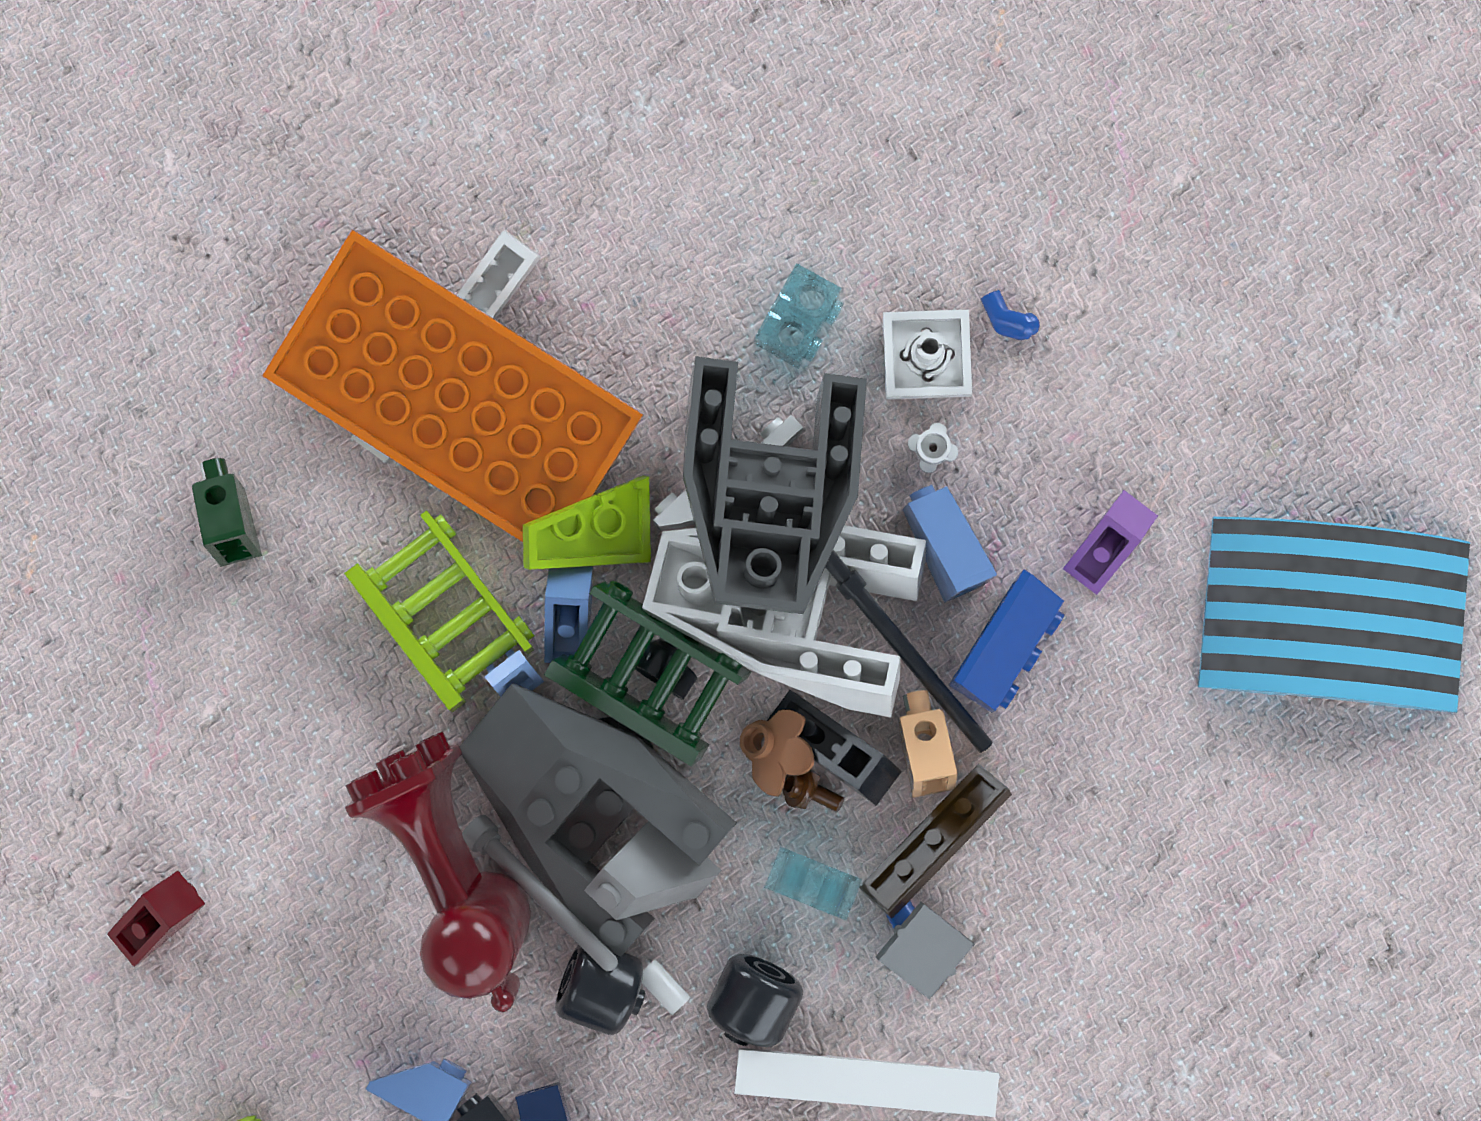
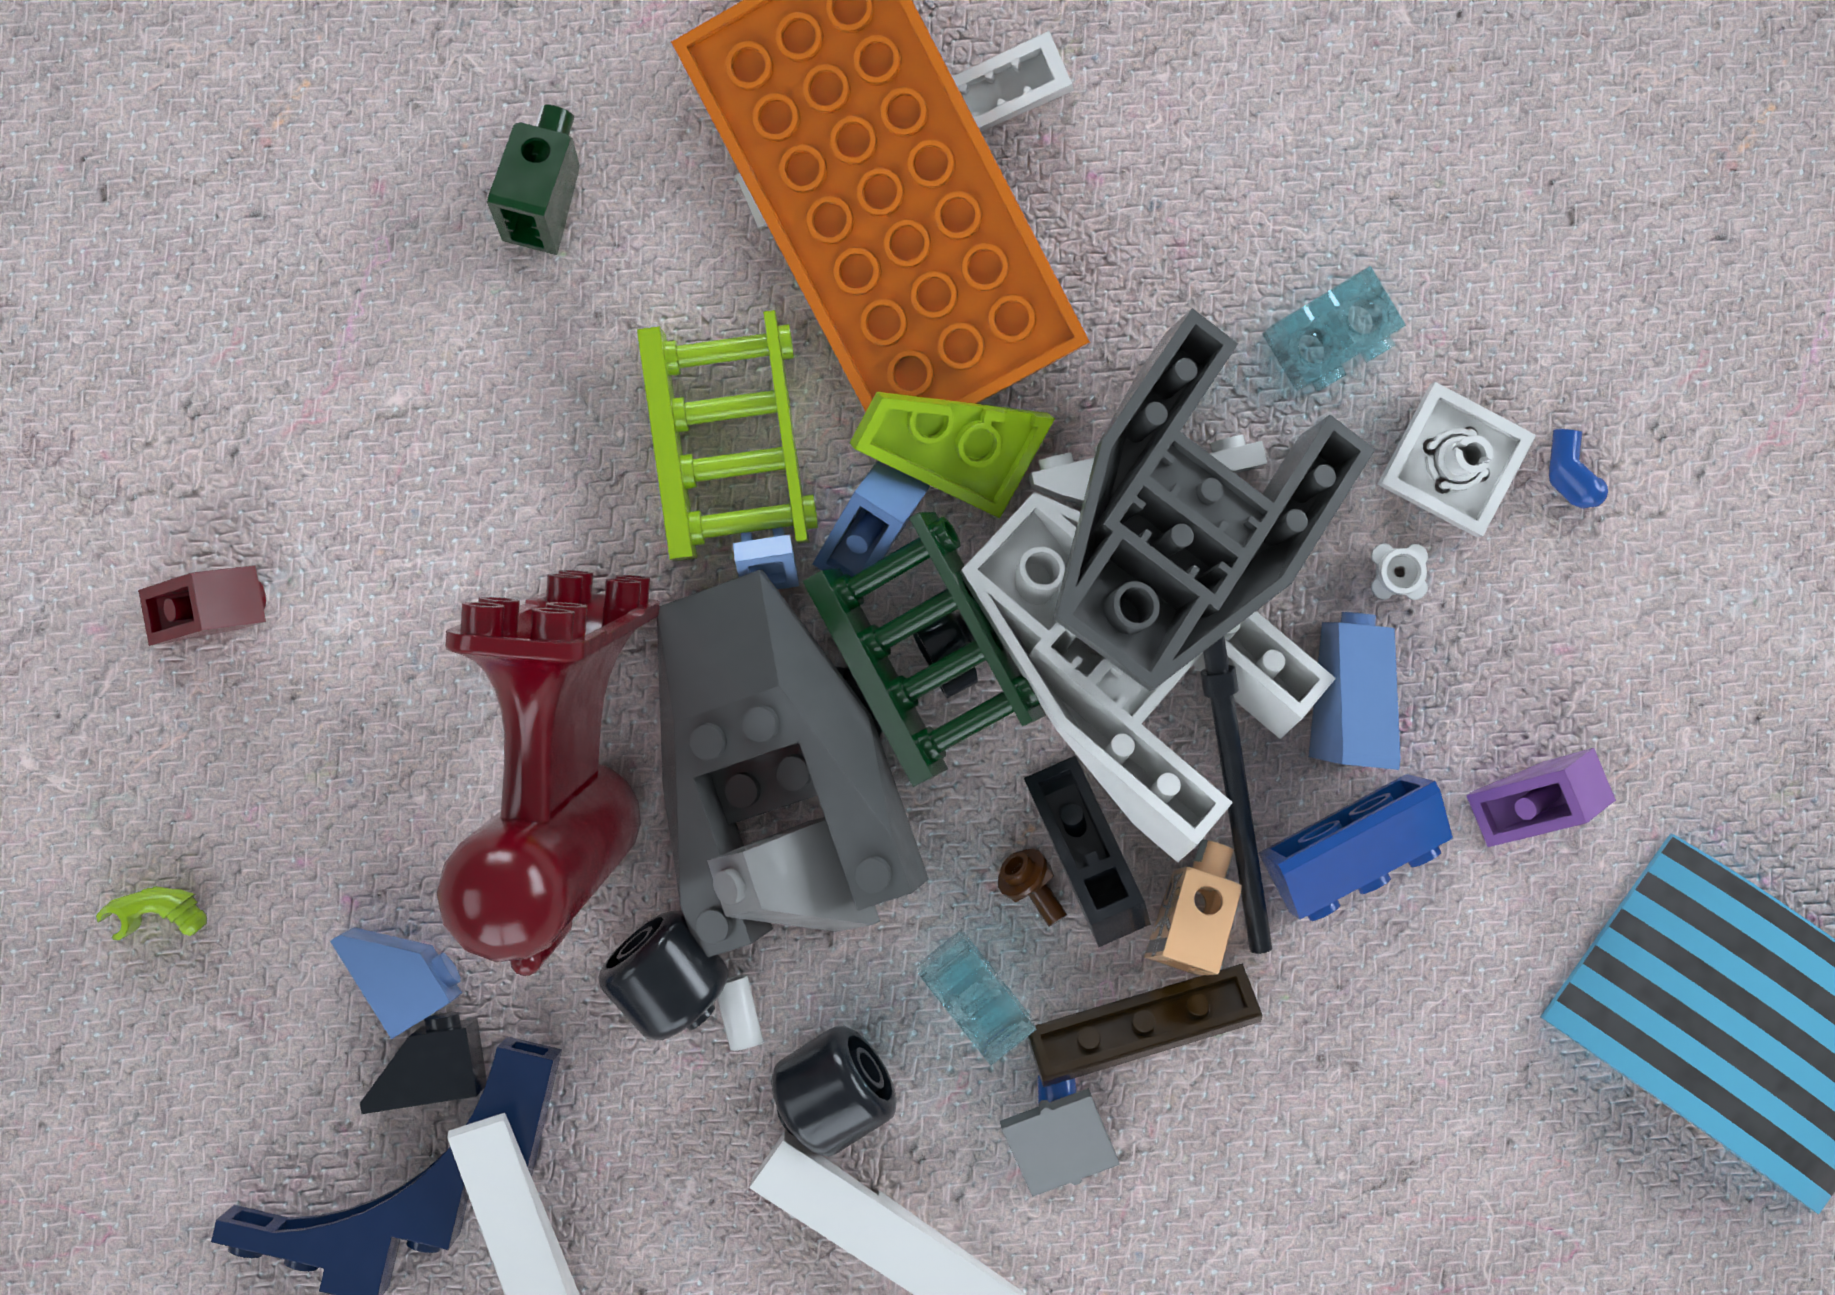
camera: 30 degrees right, 5 degrees up
light grey piece [462,815,618,971] -> none
nougat plate [740,710,814,797] -> none

